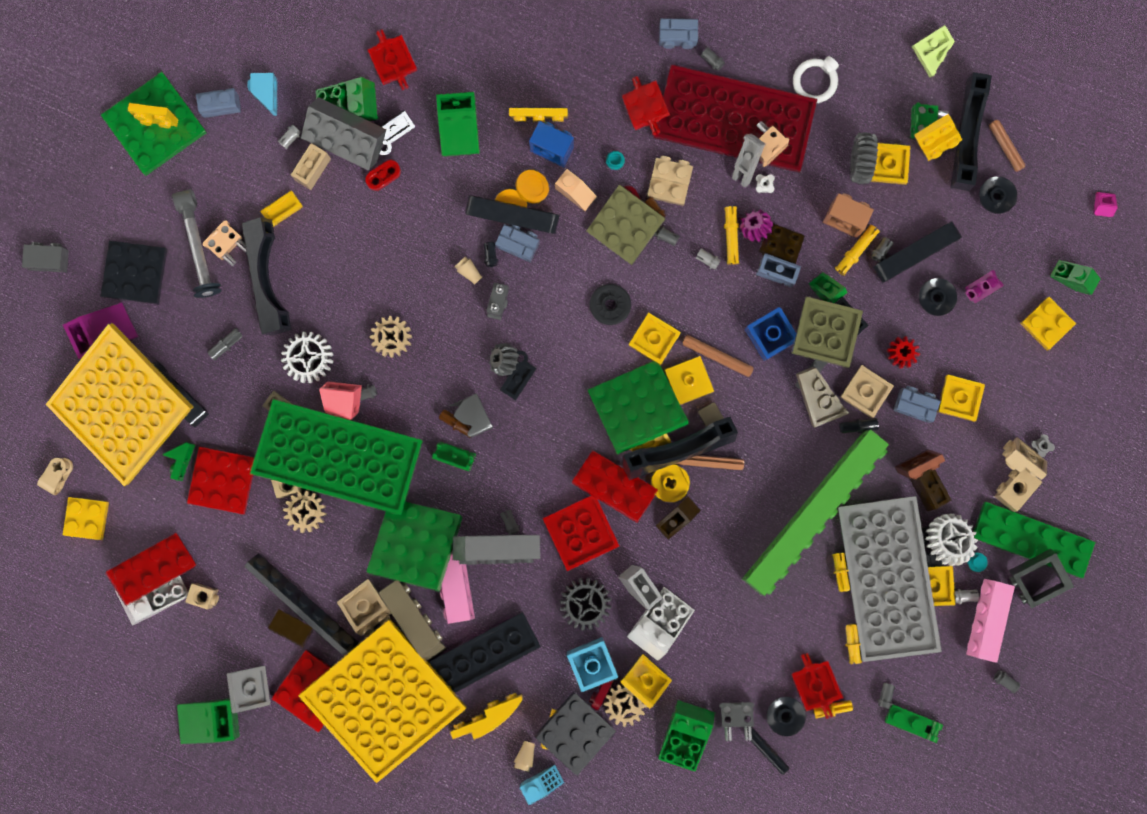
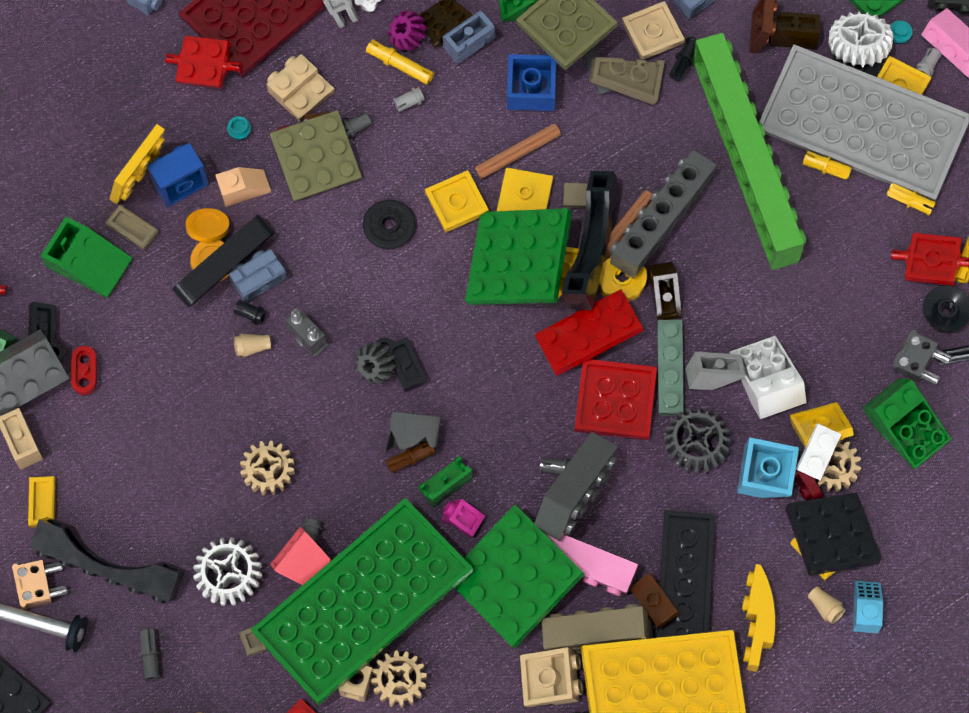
camera: 55 degrees left, 15 degrees down
none -> dark tan tile [105,205,159,251]
none -> dark pink bracket [440,499,485,537]
none -> dark grey brick [610,150,717,279]
none -> reddish brown plate [630,572,680,629]
none -> sand green plate [657,320,684,416]
none -> white plate [796,423,841,480]

